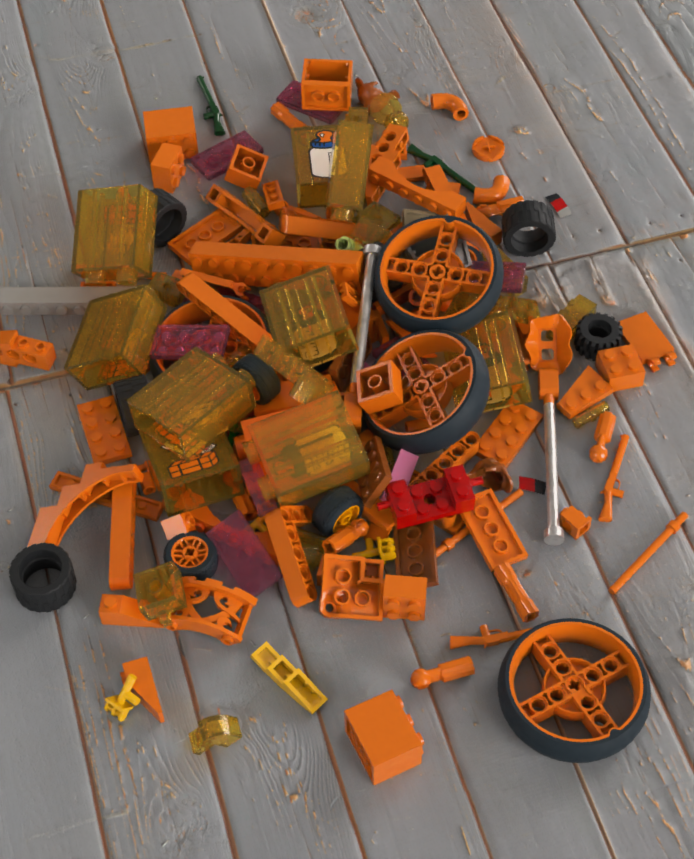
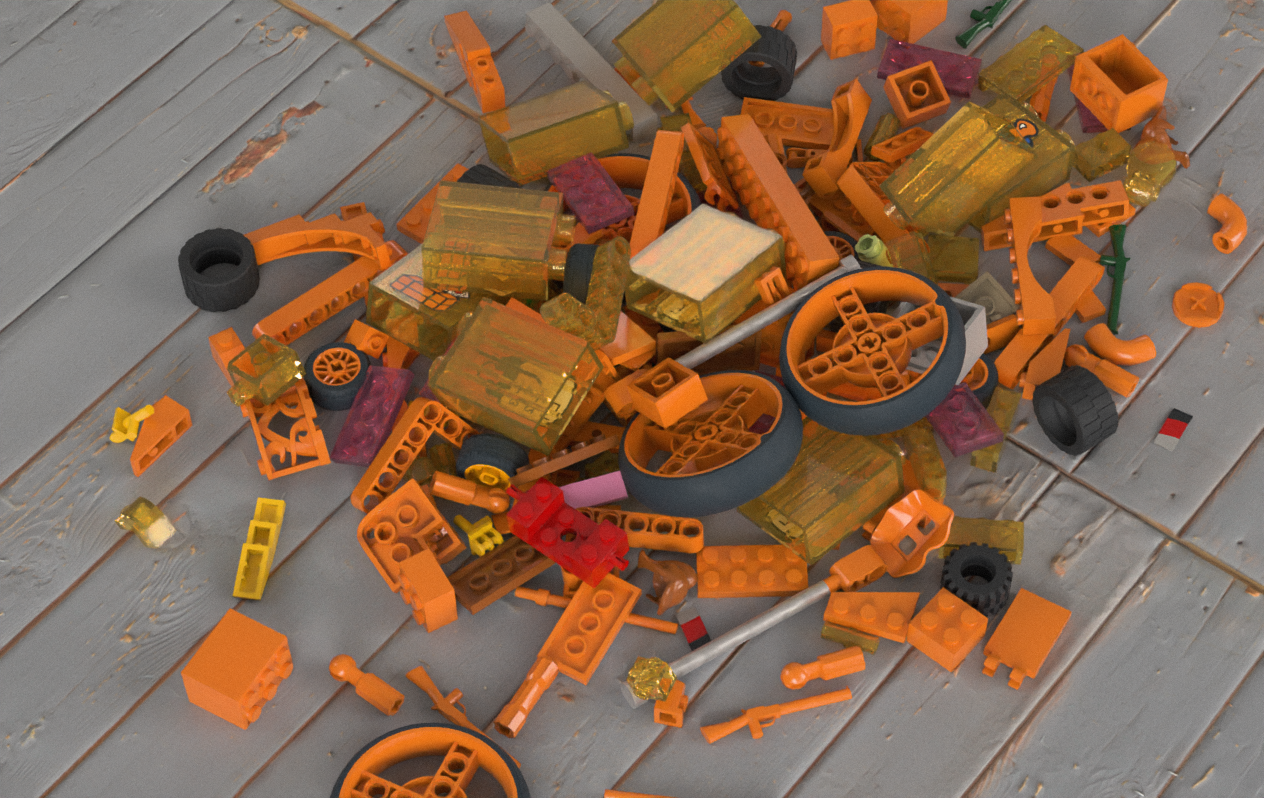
camera: 55 degrees right, 0 degrees up
none -> clear yellow brick [626,656,677,702]
none -> clear yellow bracket [978,25,1084,106]

